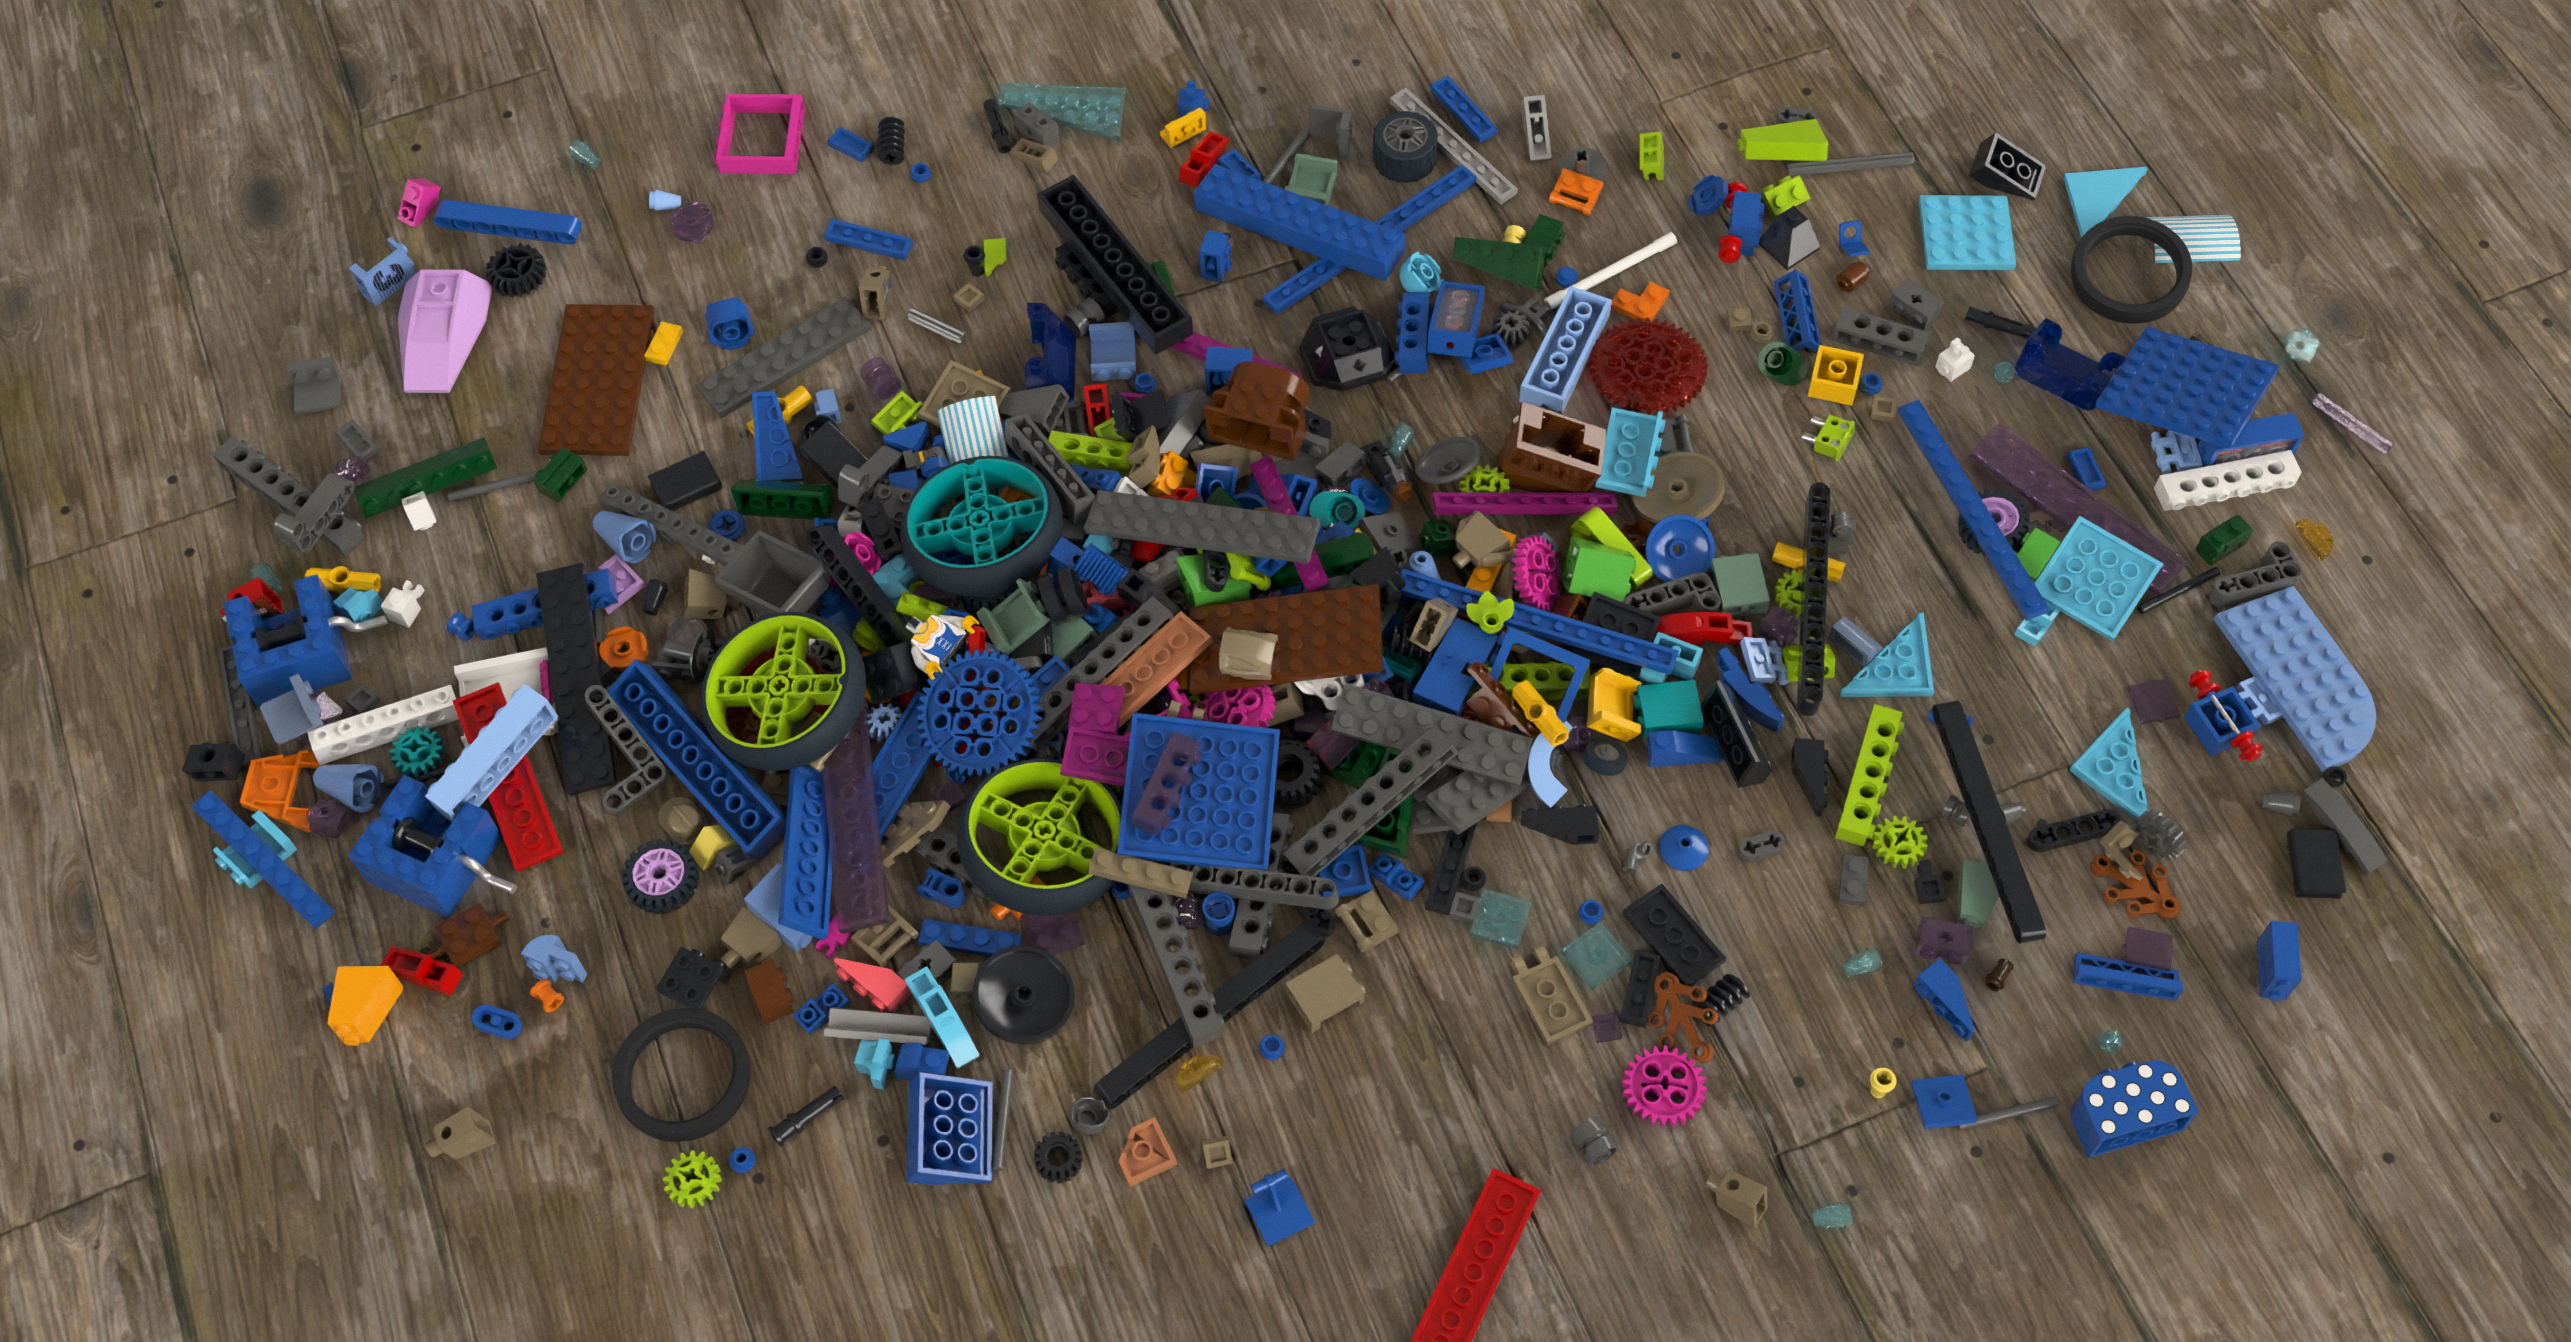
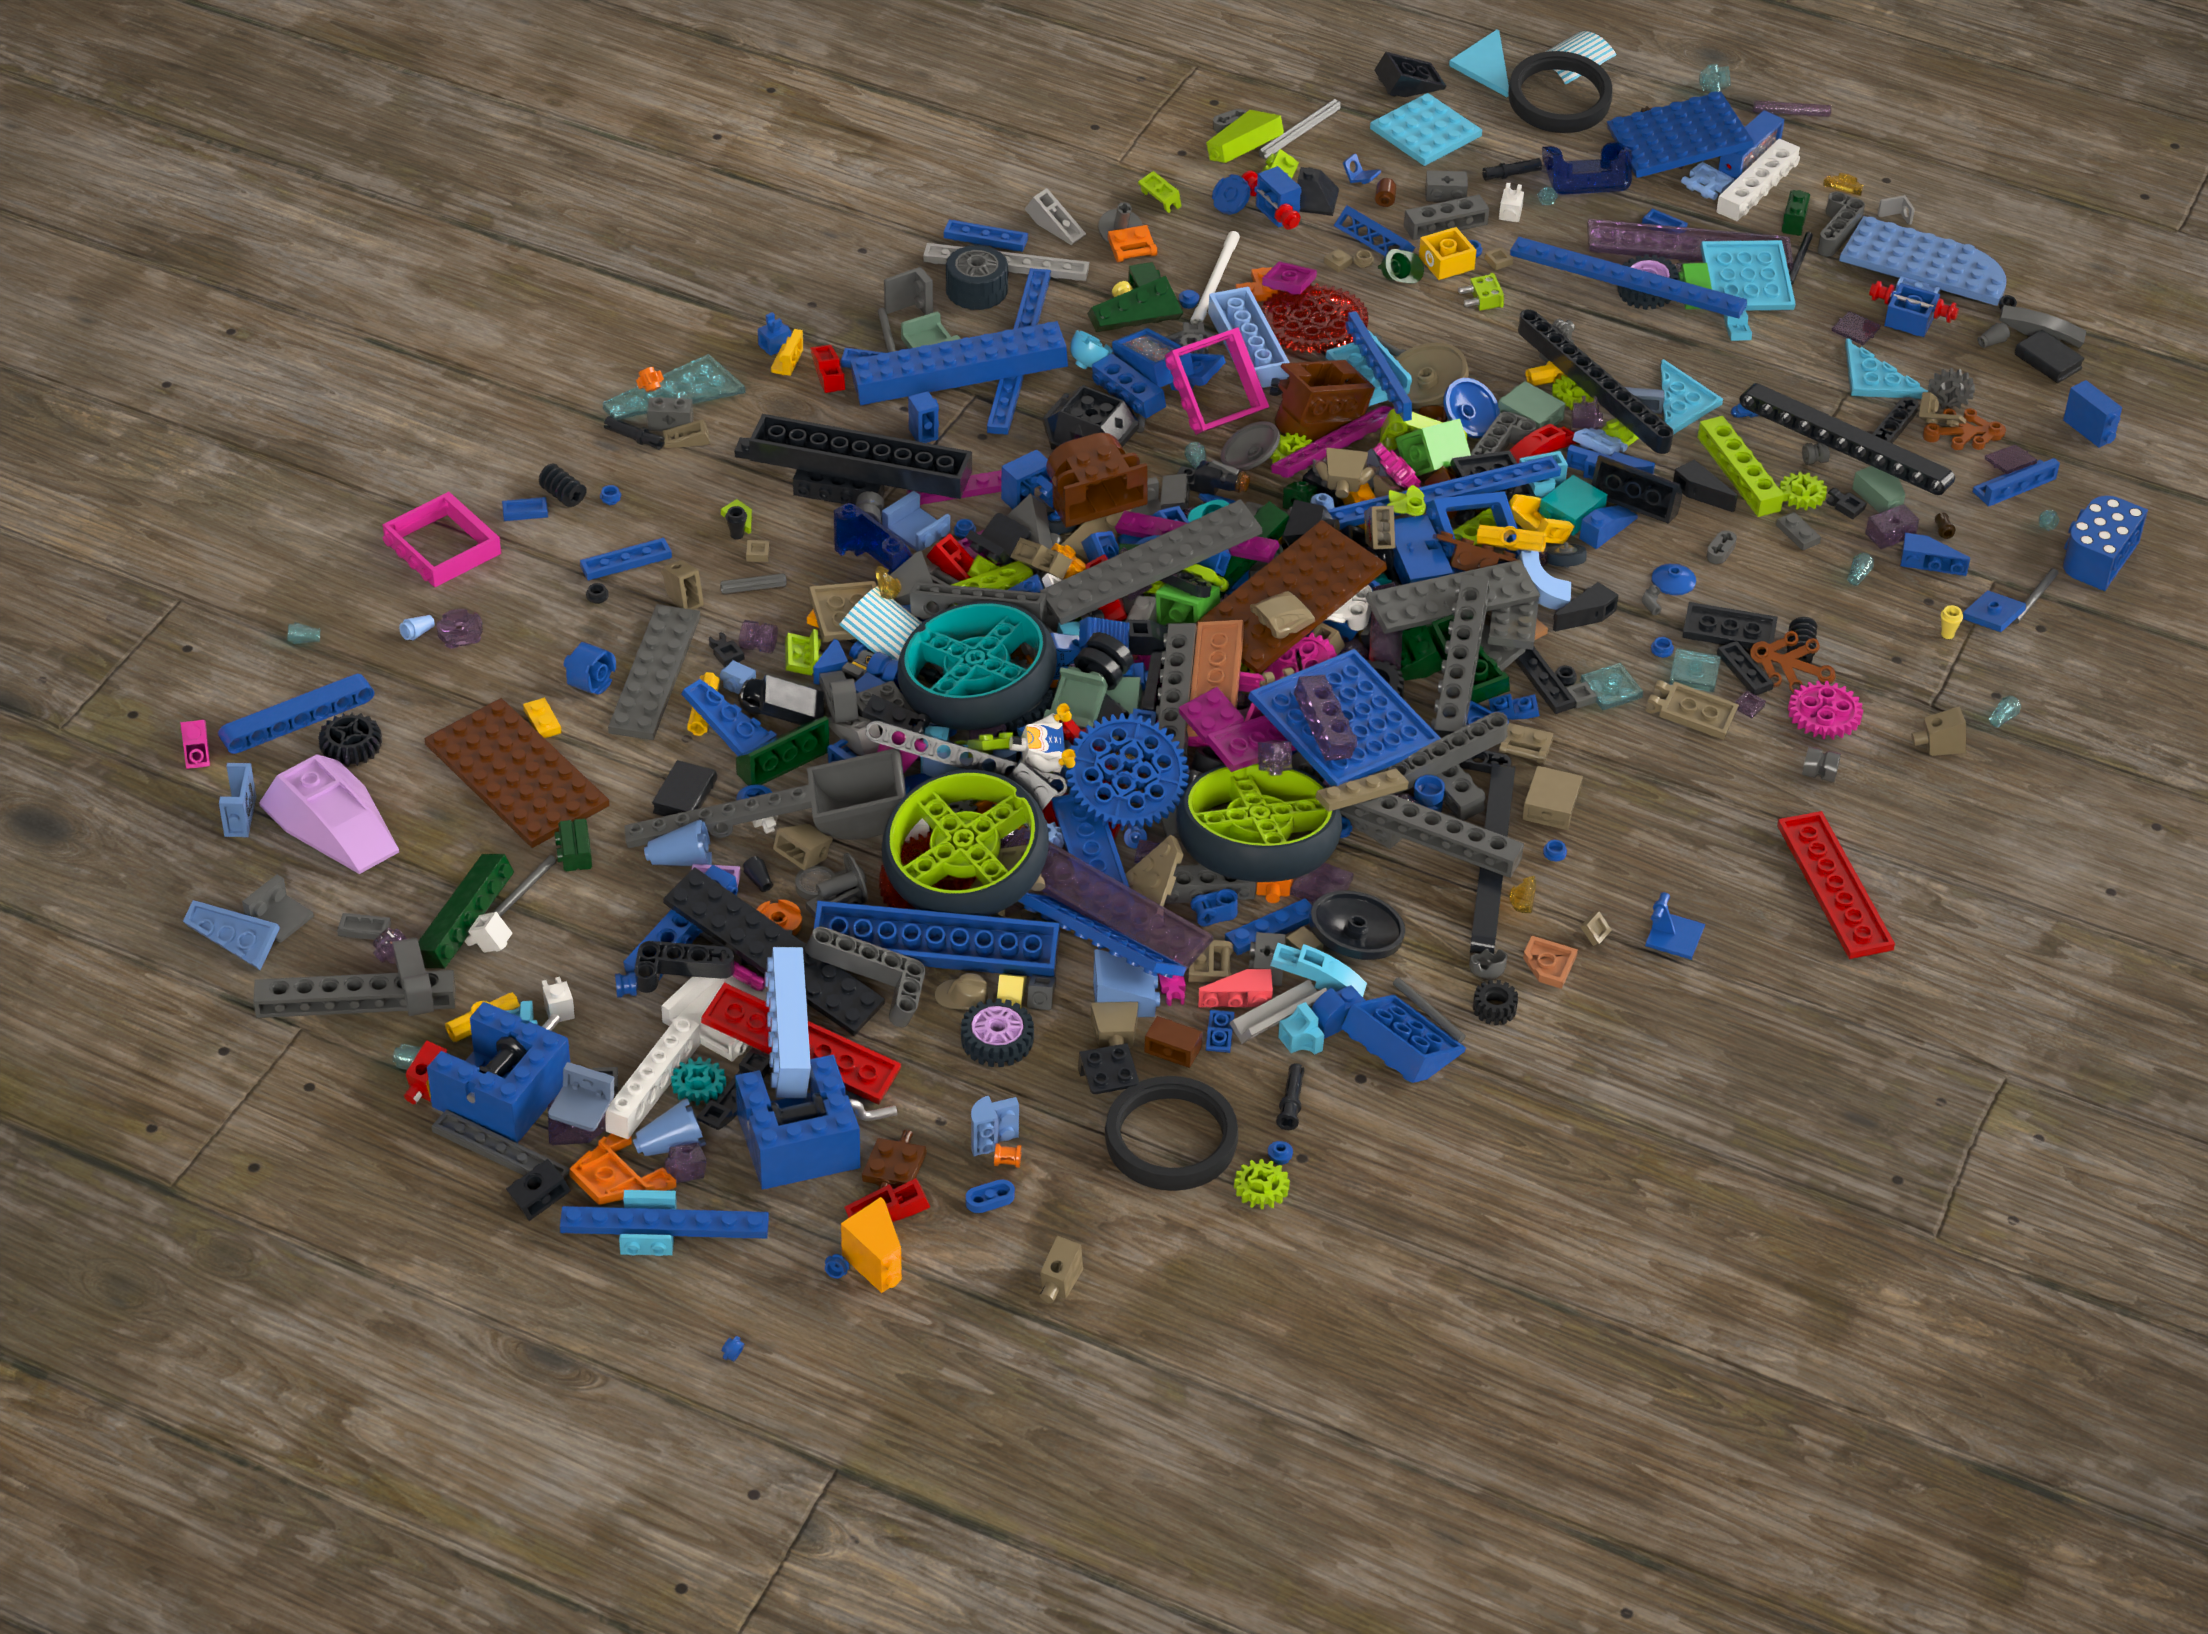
camera: 45 degrees left, 15 degrees down
none -> medium blue wing [183,900,280,970]
none -> black beam [634,941,735,993]
none -> orange gear [636,367,664,393]
none -> black plate [709,632,745,667]
none -> blue plate [721,1336,745,1362]
none -> clear yellow tile [875,566,901,599]
none -> dark pink window [1165,327,1269,435]
none -> clear purple brick [1258,740,1292,776]
none -> magenta plate [1262,261,1317,294]
none -> blue plate [1346,311,1412,421]
none -> light grey bracket [1877,195,1915,225]

